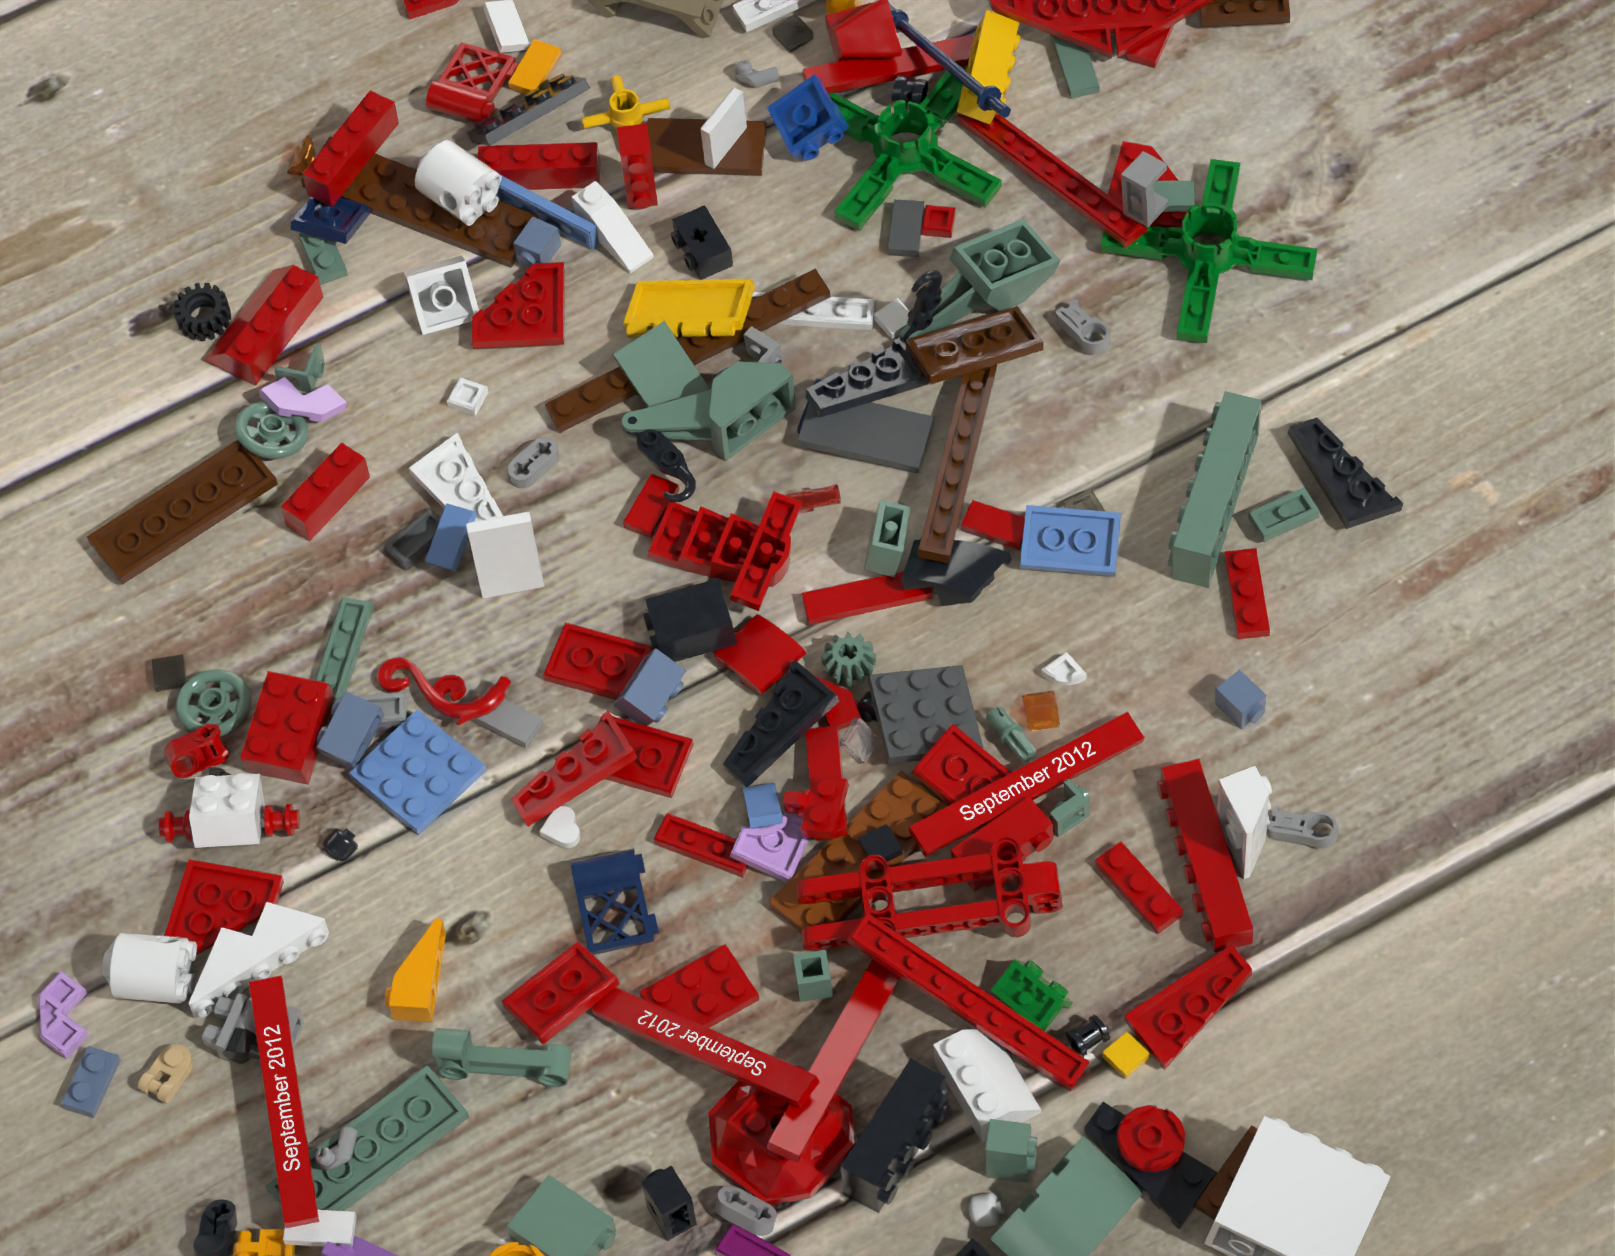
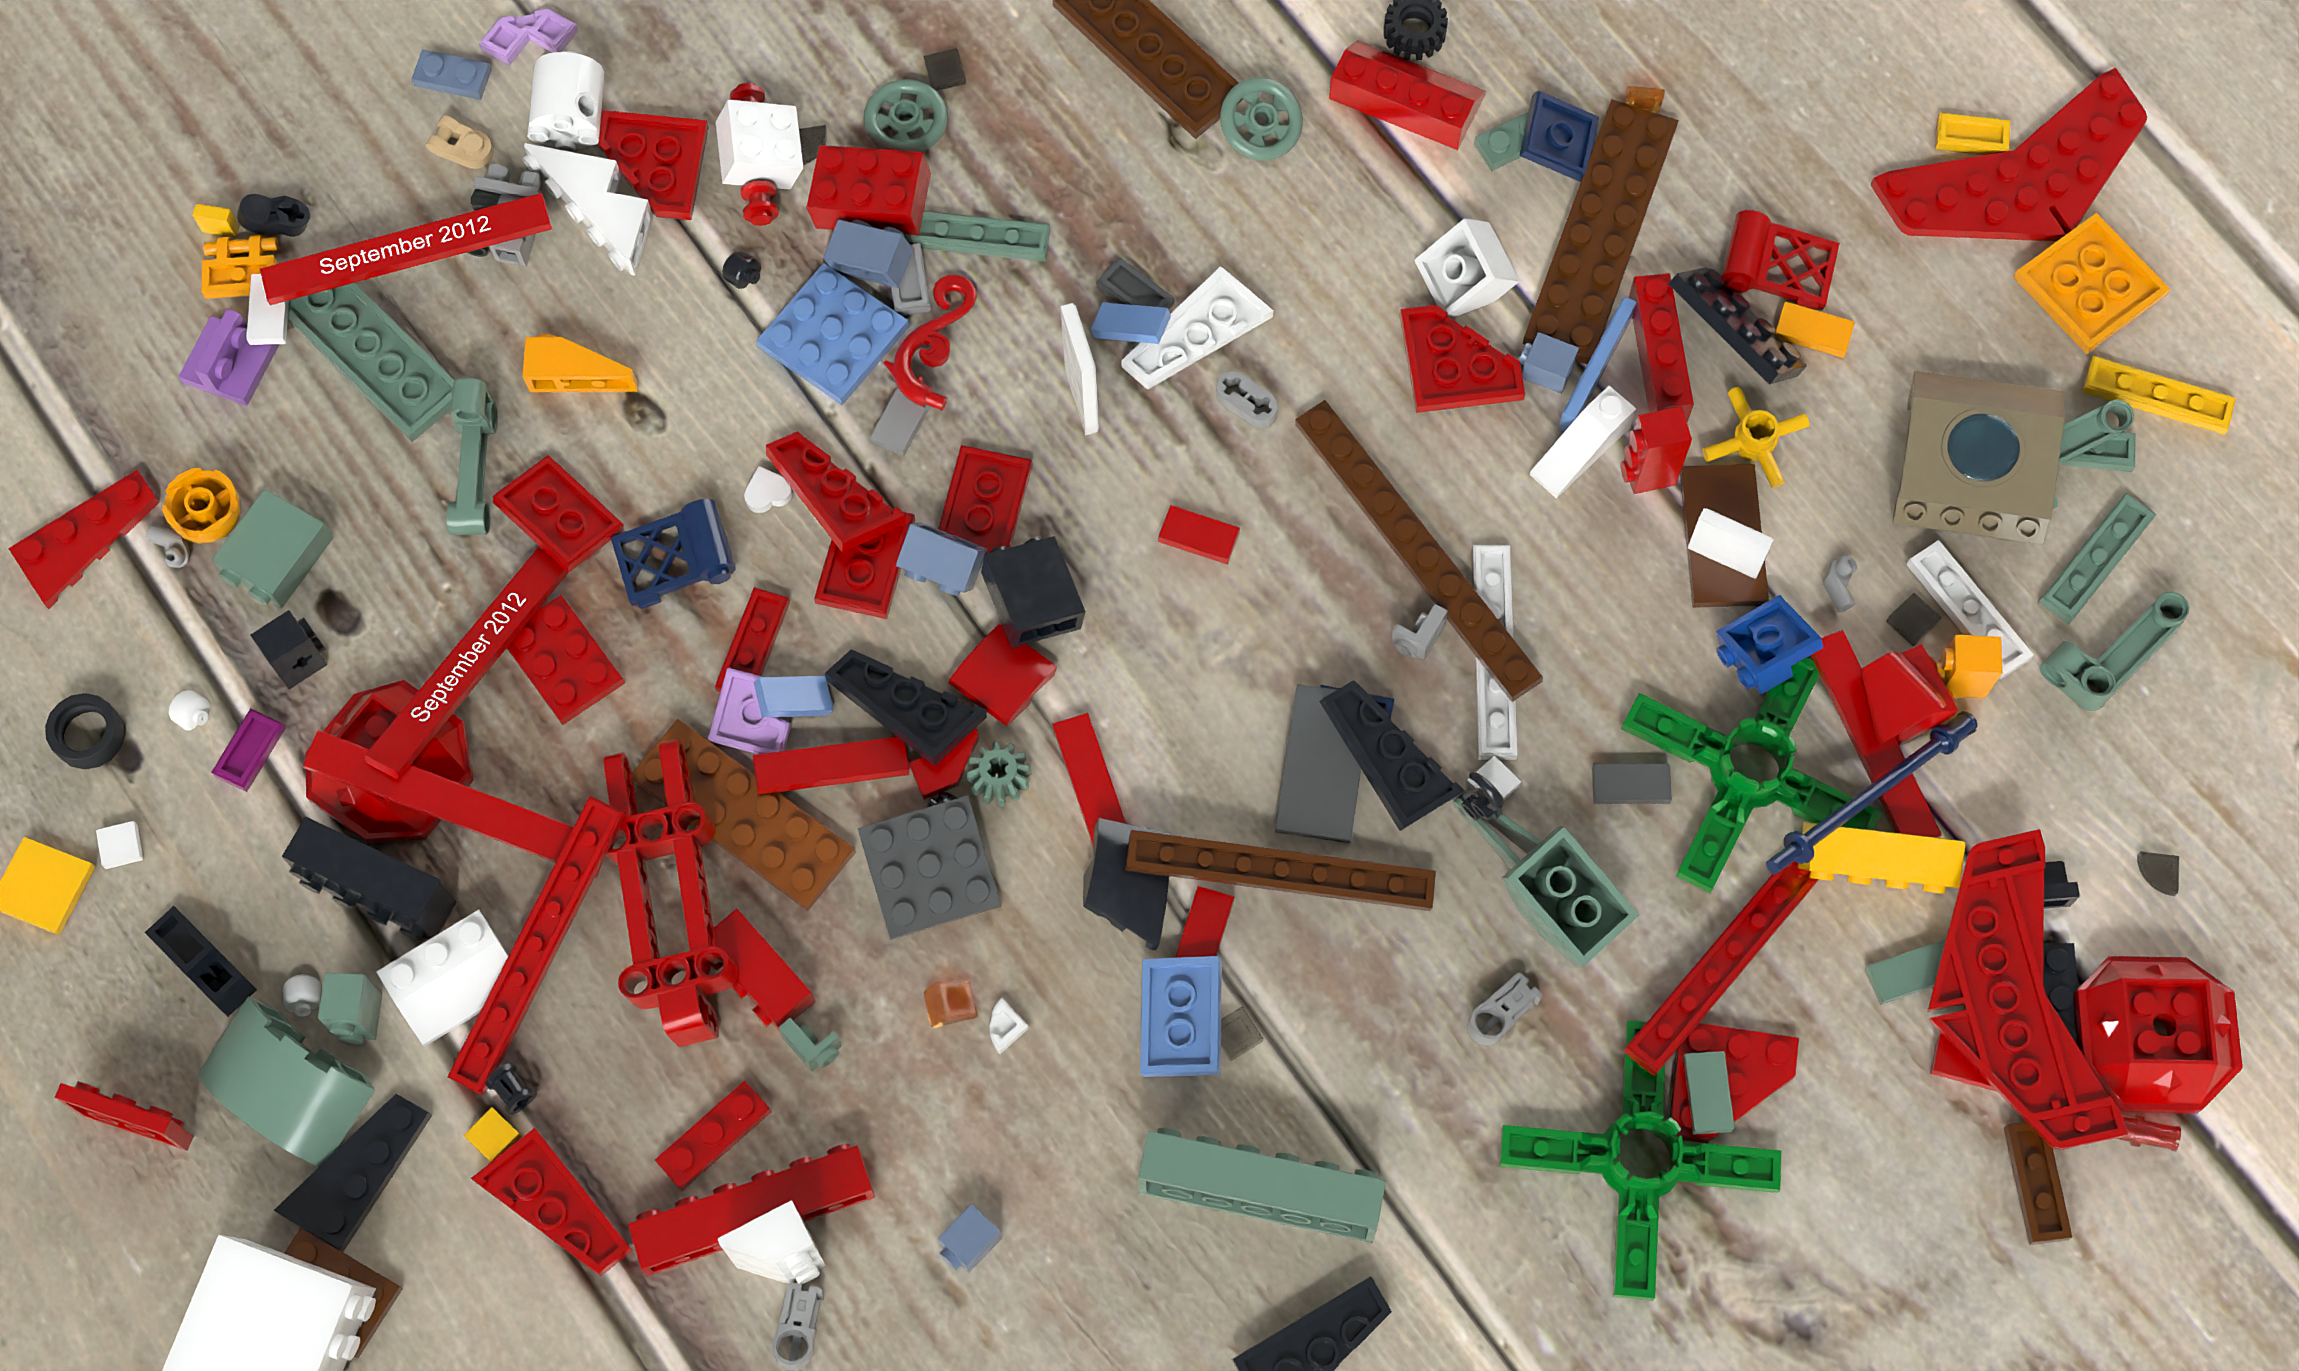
camera: 80 degrees right, 10 degrees up
red piece [164,724,230,778] -> none
lavender tile [260,377,347,422] -> none
sand green bracket [275,343,325,392] -> none
red brick [281,442,370,542] -> none
red brick [303,90,399,207] -> none
light grey arm [315,1127,358,1170] -> none
white cylinder [415,140,502,226] -> none
white tile [447,377,489,416] -> none
white tile [483,0,529,53] -> none
sand green tile [612,321,710,408] -> none
sand green slope [622,362,796,502] -> none
yellow hinge [623,279,755,338] -> none
red slope [647,491,803,611] -> none
black brick [670,205,733,280] -> none
light grey beam [715,1186,777,1236] -> none
red hinge [782,776,849,840] -> none
clear red pin [785,484,841,513] -> none
sand green brick [793,950,833,1002] -> none
clear tile [838,718,881,764] -> none
black tile [858,824,903,862] -> none
sand green brick [864,500,911,577] -> none
black wheel [891,75,928,105] -> none
reddish brown tile [906,306,1044,384] -> none
red tile [908,712,1145,857] -> none
red tile [911,723,1012,830] -> none
red tile [921,205,956,238] -> none
sand green axle [986,706,1036,762] -> none
green bracket [991,959,1073,1031] -> none
red tile [1117,1105,1185,1172] -> none
light grey panel [1121,151,1169,227] -> none
red plate [1225,548,1270,639] -> none
sand green plate [1248,487,1320,542] -> none

